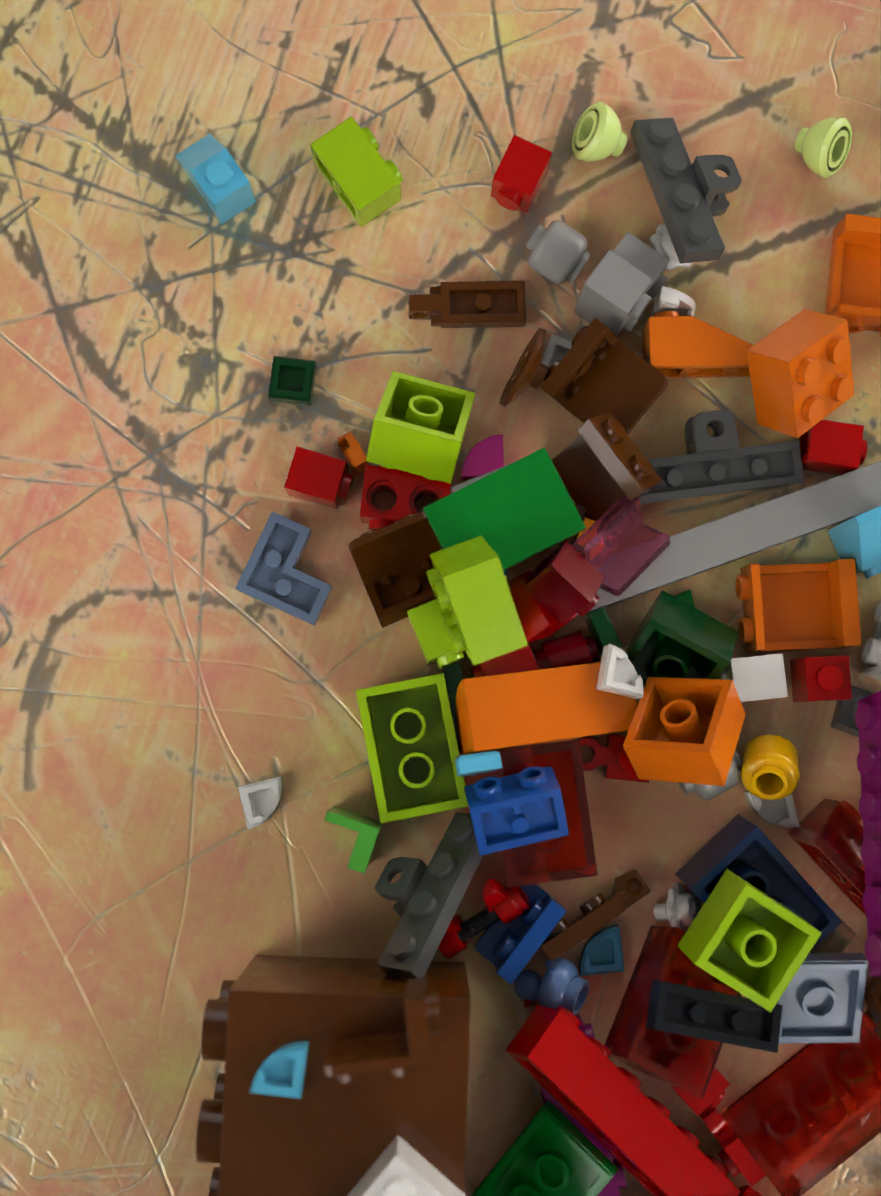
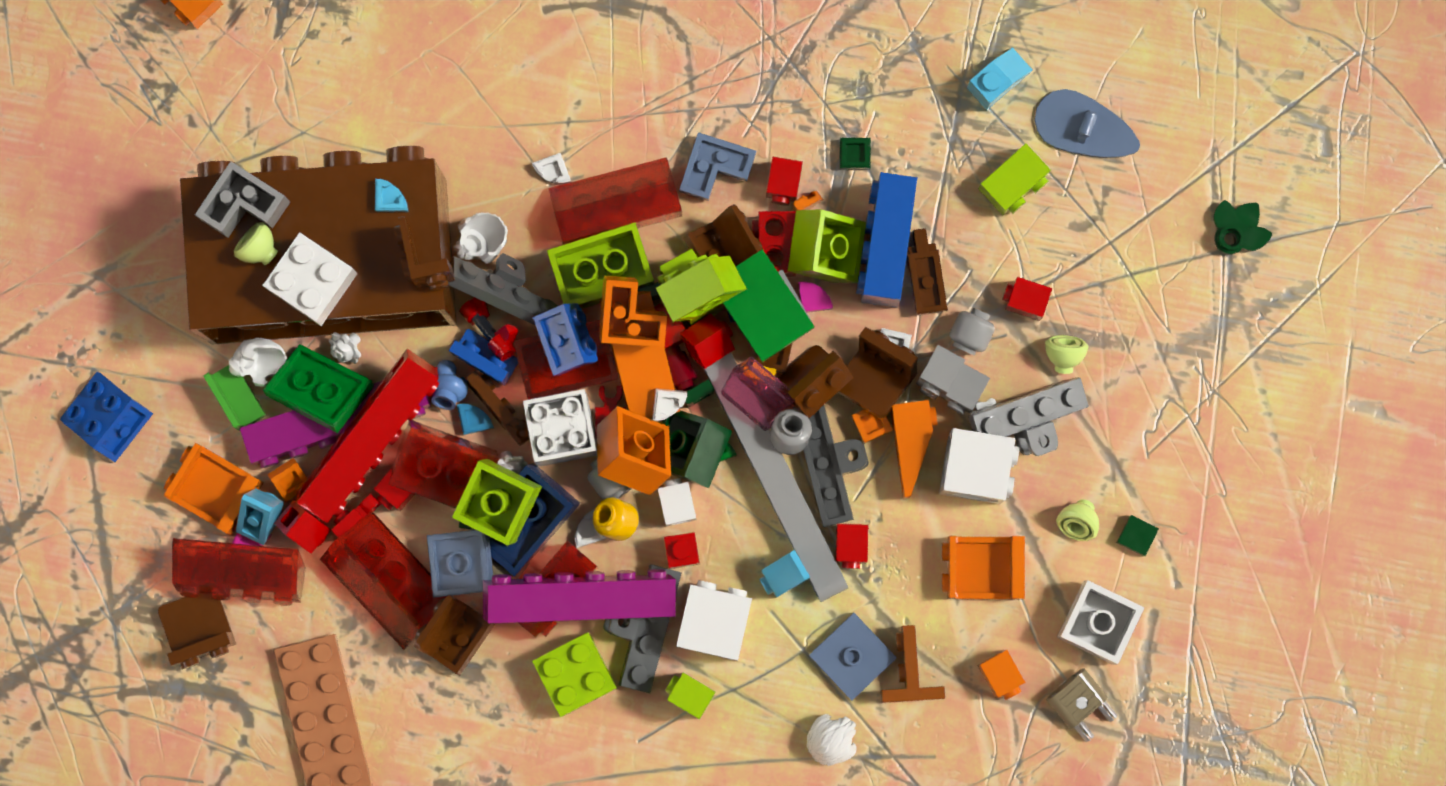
camera: 90 degrees right, 0 degrees up
bright green panel [324,806,382,874] -> none
medium azure tile [455,751,503,777] -> none
reddish brown dish [499,327,549,407] -> none
dark red brick [523,541,605,624] -> none
black plate [646,980,783,1053] -> none
white tile [652,286,696,317] -> none
orange panel [735,559,862,653] -> none
orange brick [746,309,854,438] -> none
none -> white plant [329,332,361,364]
none -> white hair [453,212,508,264]
none -> white brick [523,389,597,467]
none -> clear red slope [548,157,682,245]
none -> orange brick [599,275,667,347]
none -> light grey head [769,409,812,455]
none -> orange plate [851,409,892,444]
none -> blue brick [856,172,918,308]
none -> white brick [939,428,1019,504]
none -> sand blue shield [1035,89,1140,158]
none -> dark green tile [1116,515,1159,557]

